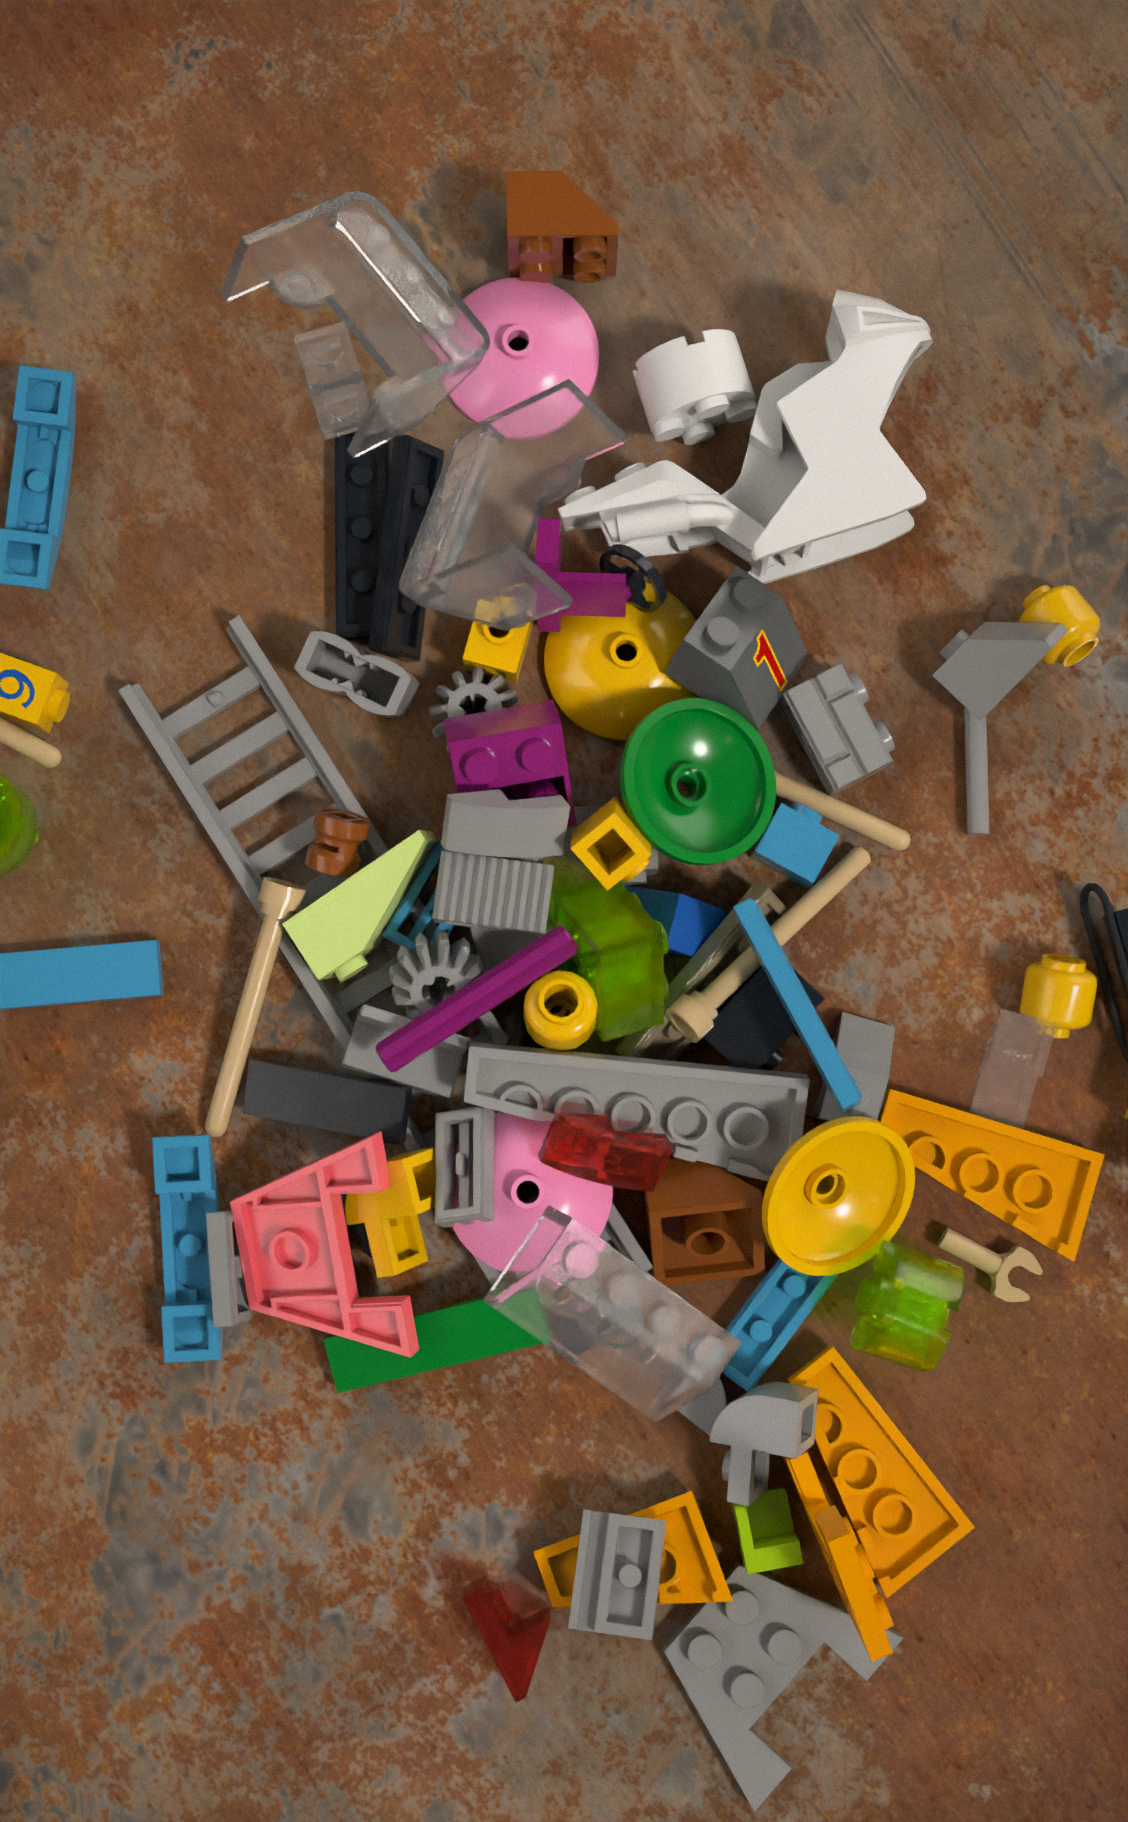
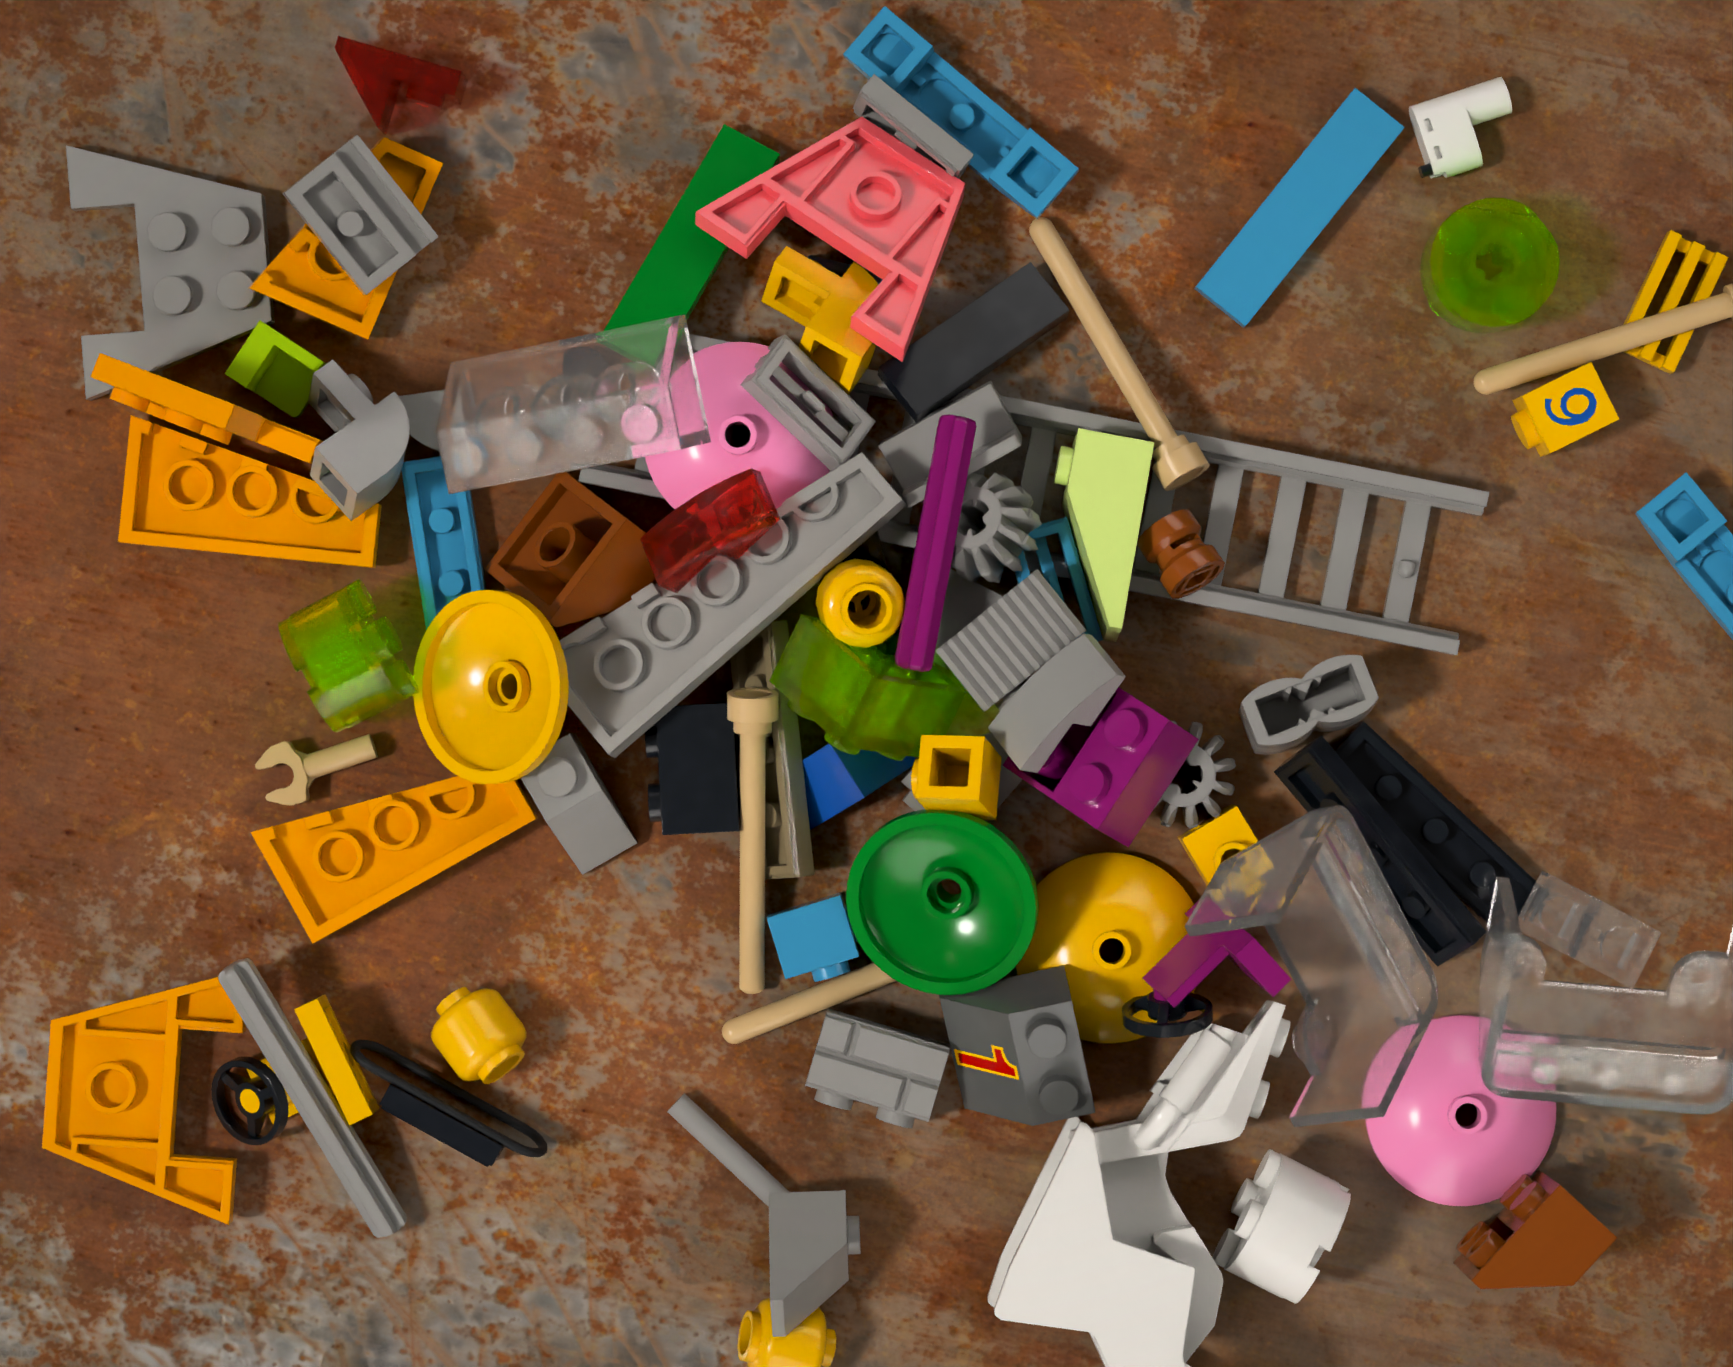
camera: 130 degrees right, 5 degrees up
dark azure tile [733,898,862,1114] -> none
clear slope [966,1008,1057,1128] -> none

